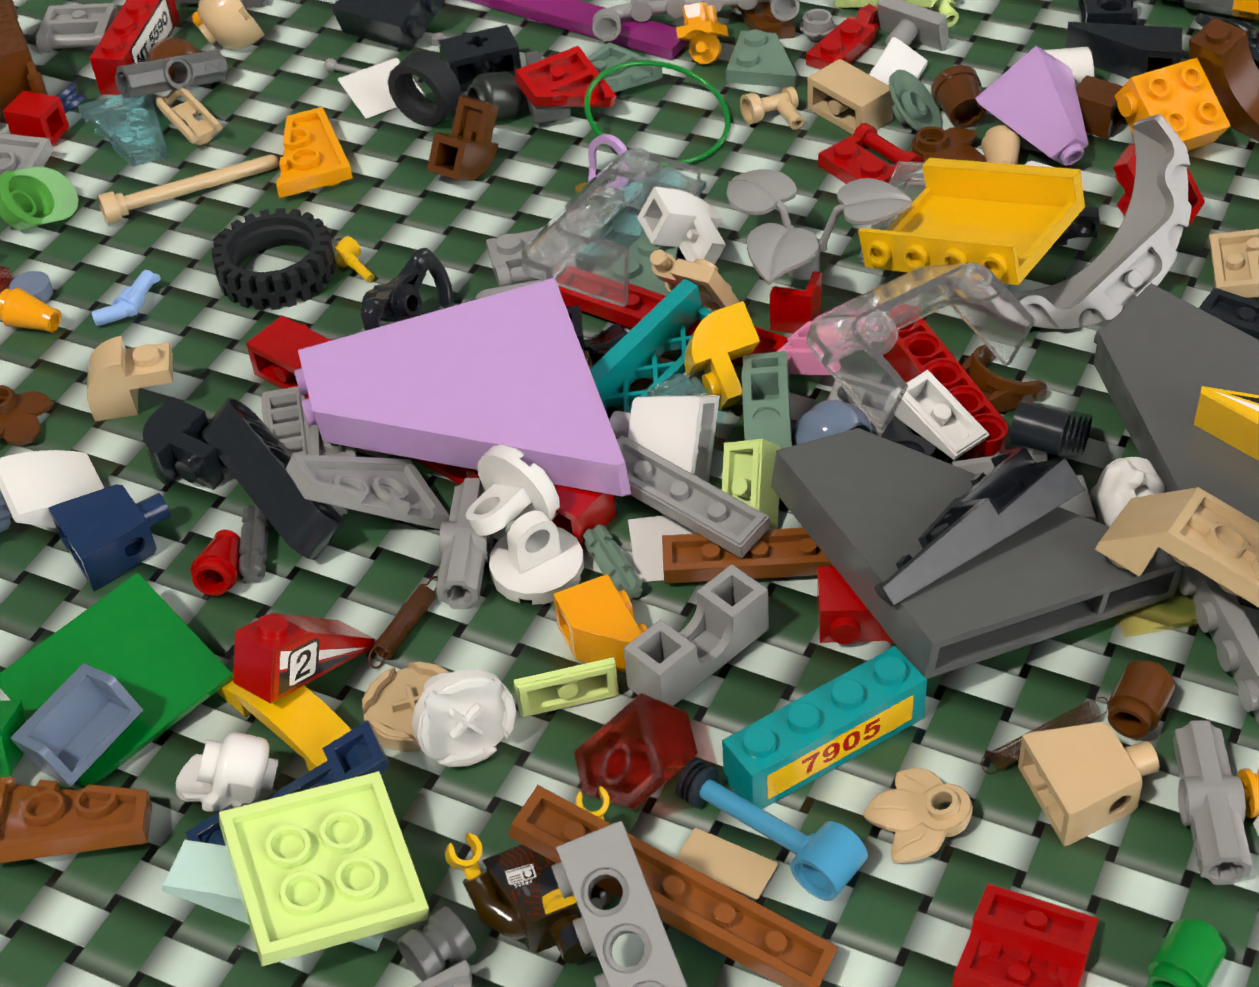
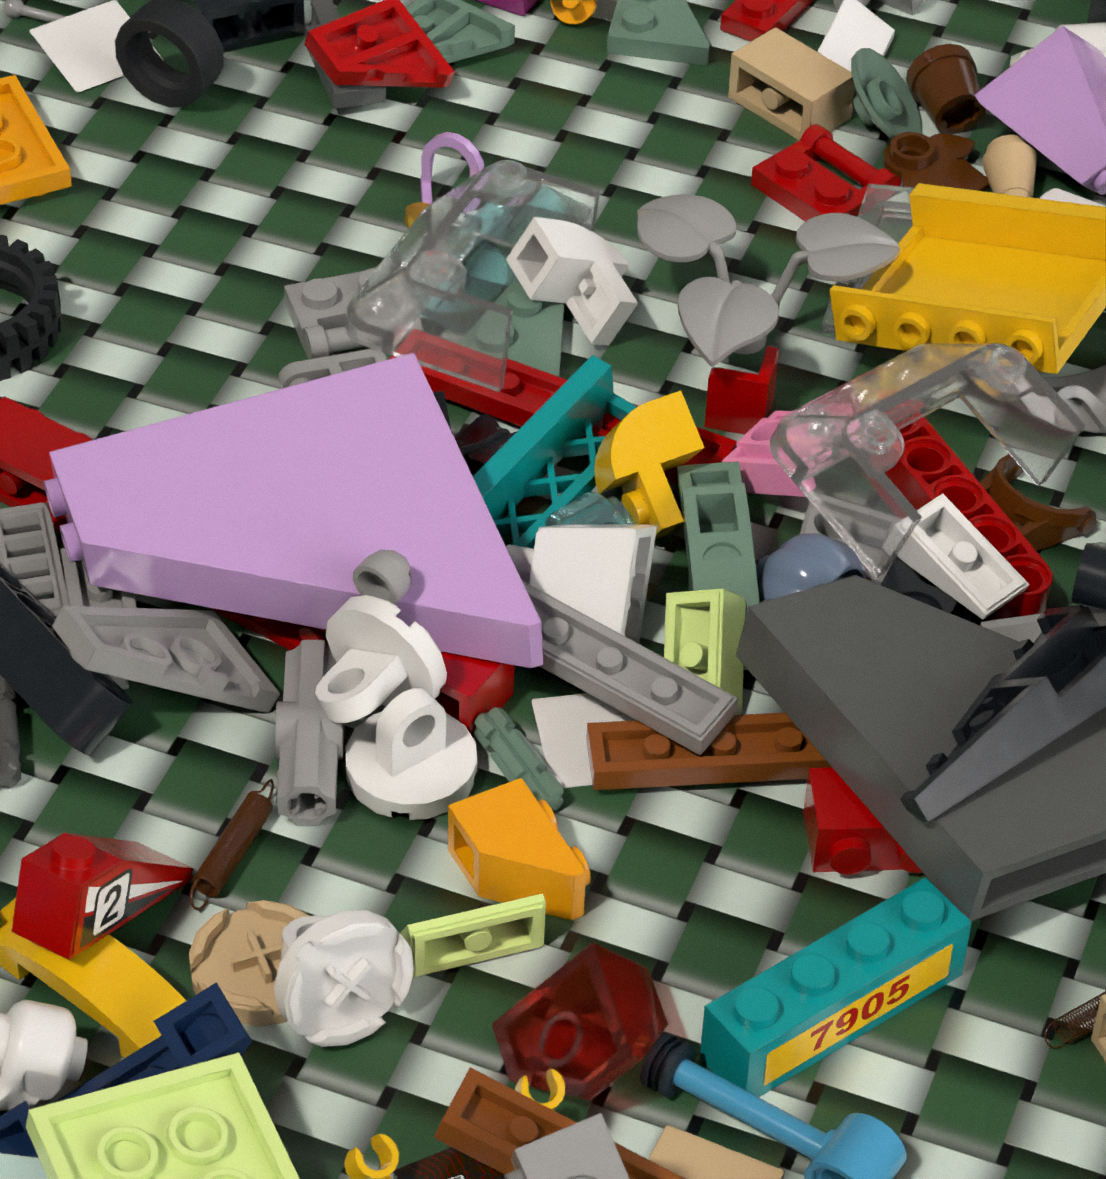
camera: 10 degrees left, 0 degrees up
yellow hand [334,236,375,283] -> none
black piece [360,248,454,331] -> none
reddish brown brick [427,96,499,181] -> none
pearl dark grey head [467,72,524,121] -> none
green piece [584,60,731,166] -> none
light grey arch [624,564,769,714] -> none
tan plate [650,249,740,312] -> none
tan piece [740,86,804,130] -> none
tan plate [863,768,973,863] -> none
none -> light grey hinge [353,549,412,605]

